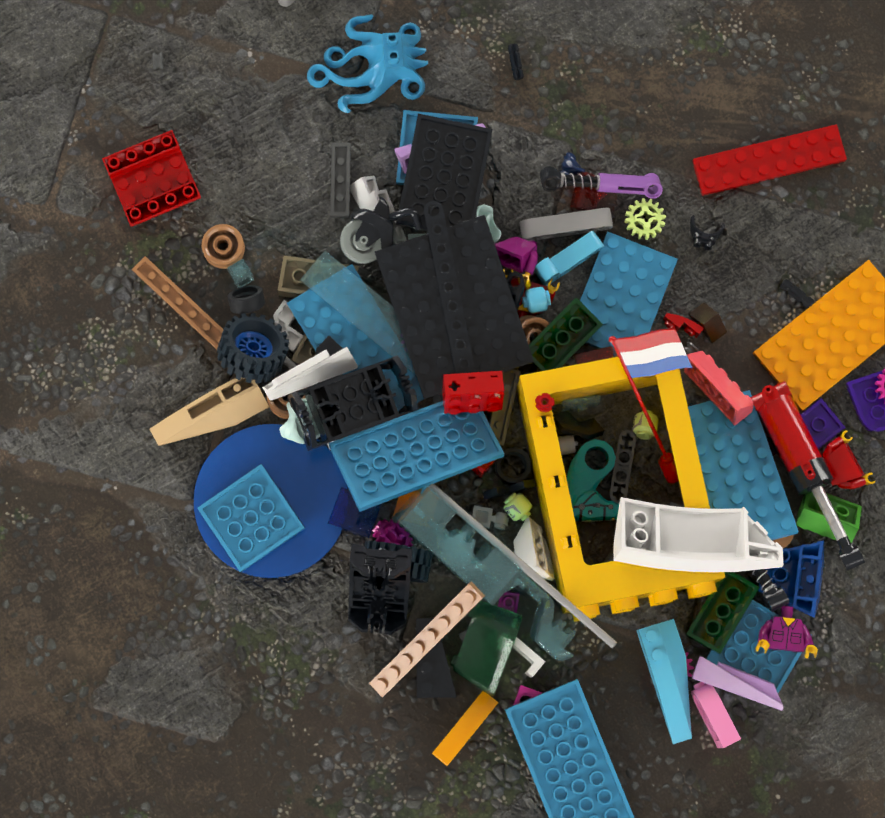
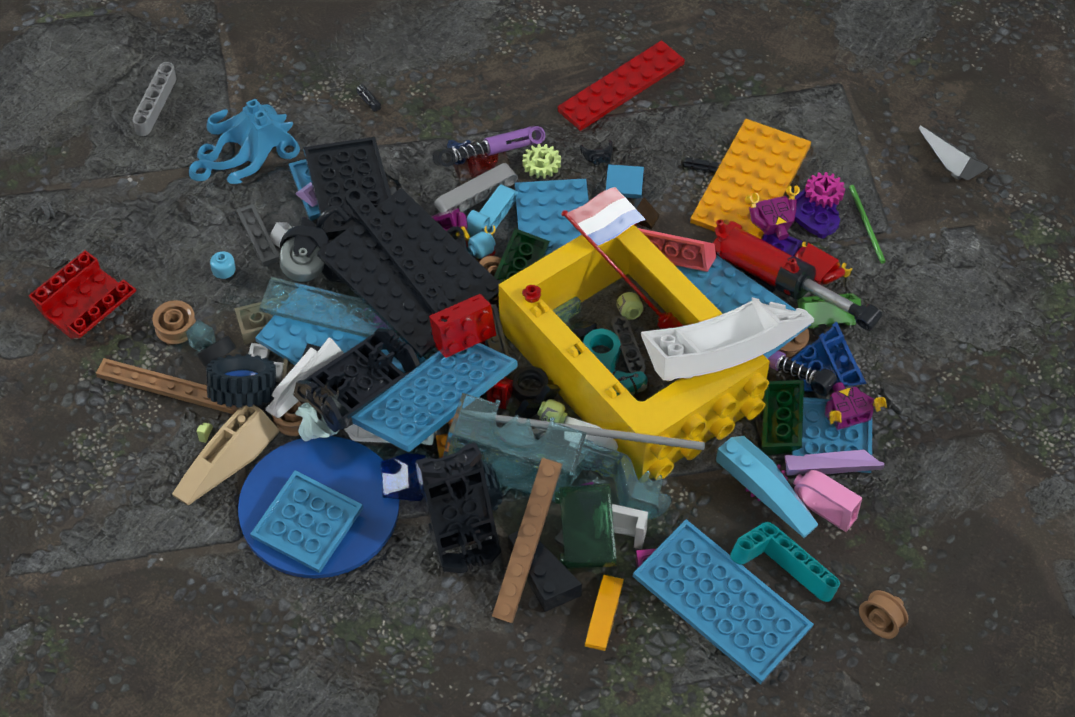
camera: 20 degrees left, 25 degrees down
none -> yellowish green tile [197,423,213,443]
none -> medium azure head [210,251,236,279]
none -> dark azure tile [606,164,644,198]
none -> teal beam [730,522,840,602]
none -> magenta torso [745,186,800,240]

